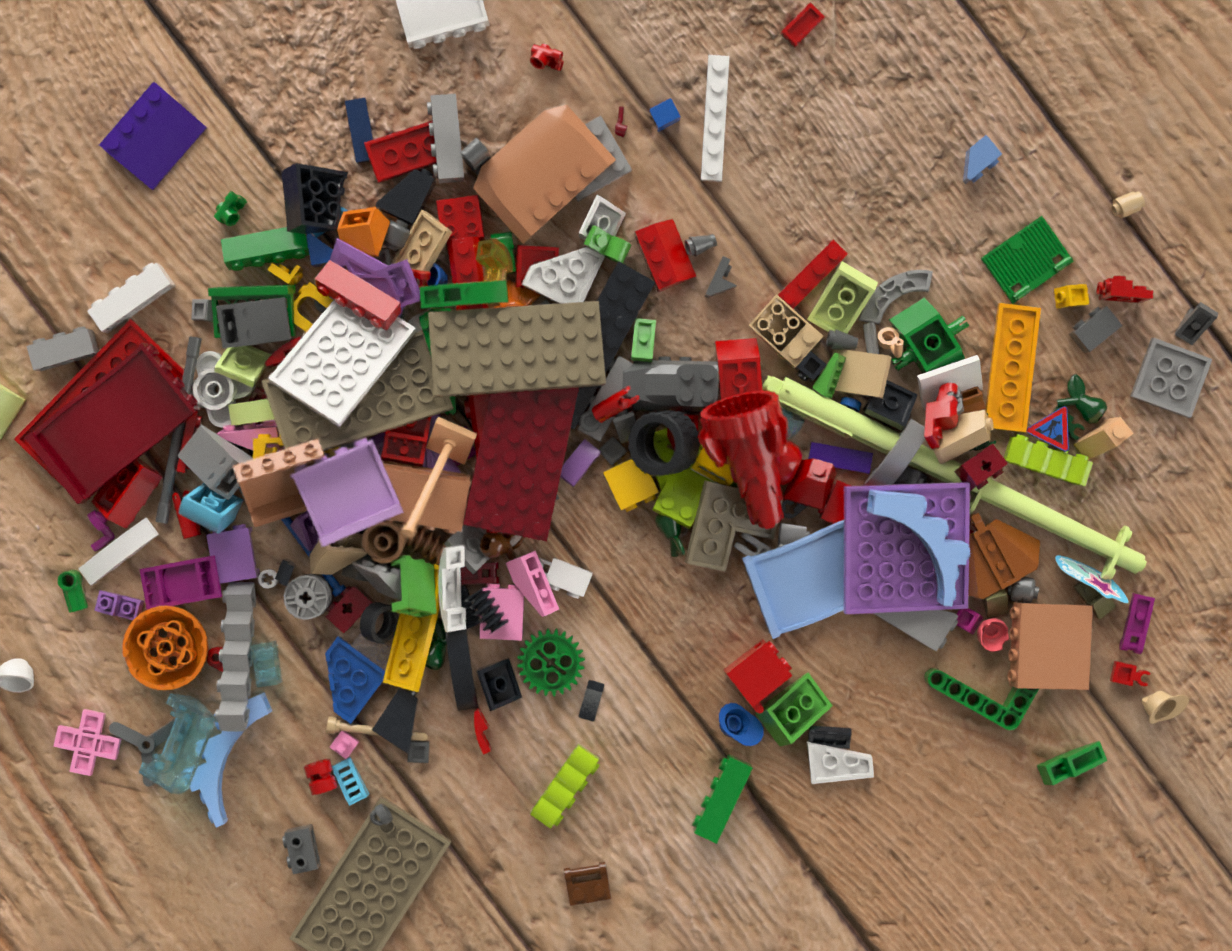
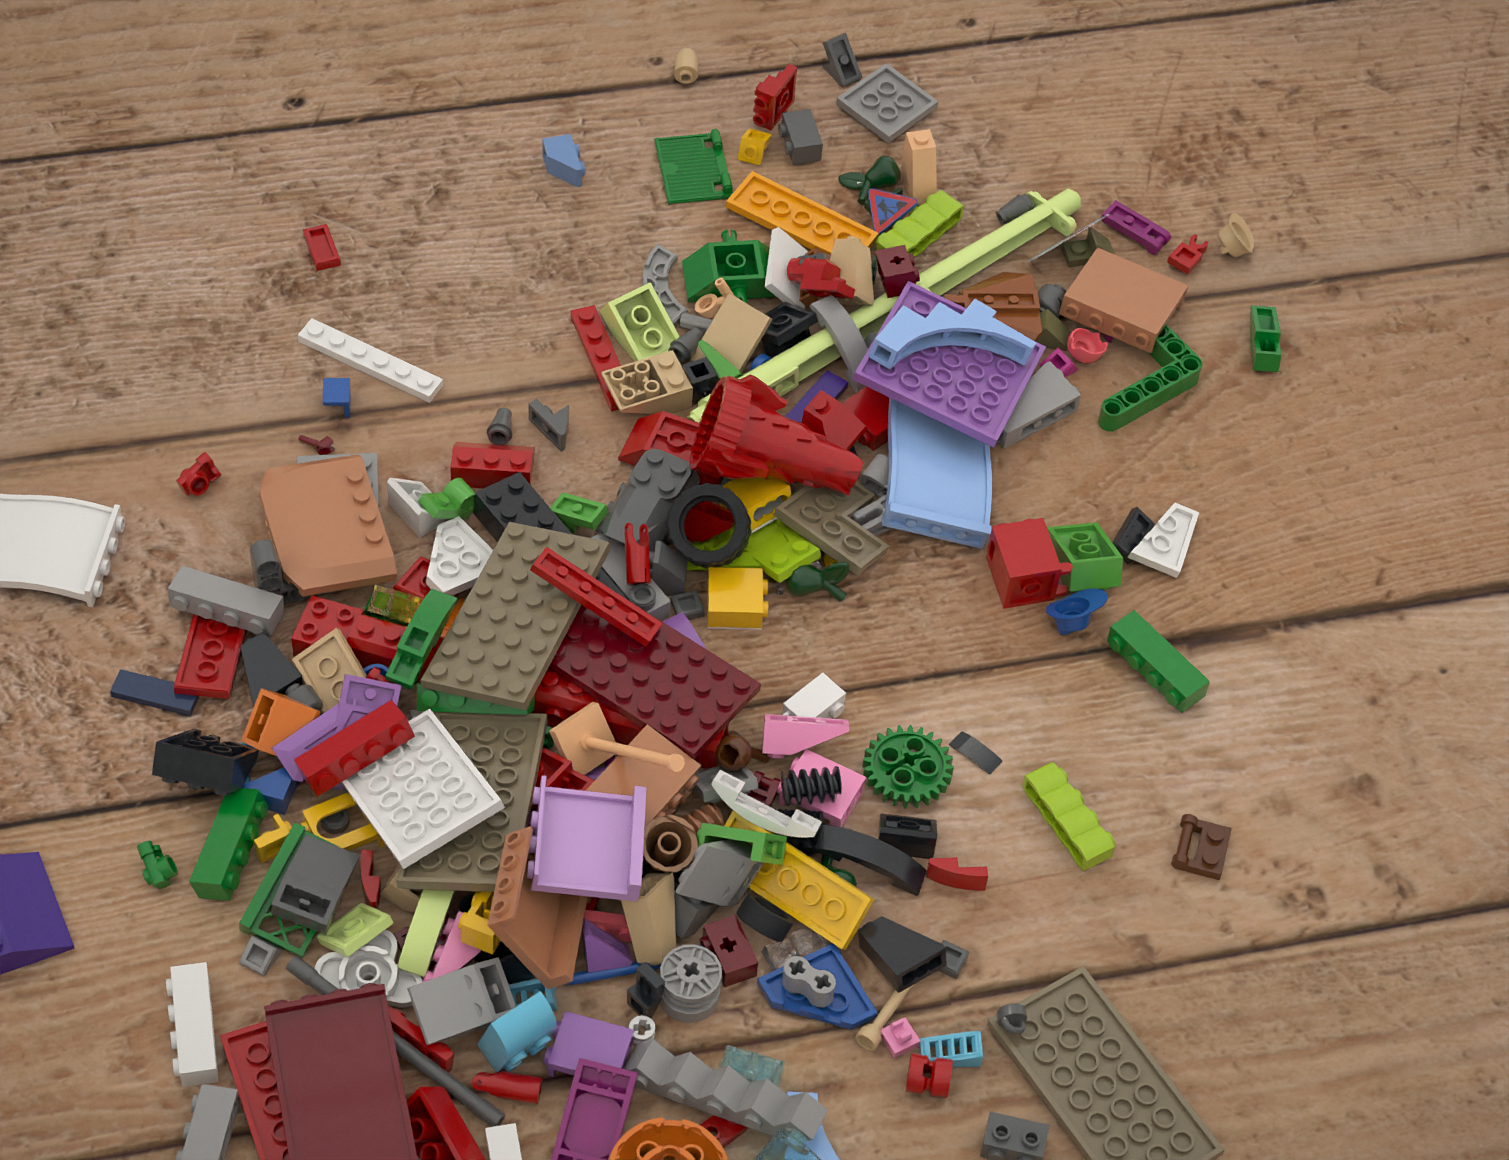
camera: 70 degrees left, 35 degrees down
none -> red plate [530,546,663,647]
none -> light grey axle [782,956,836,1007]
none -> dark grey cone [996,194,1034,225]

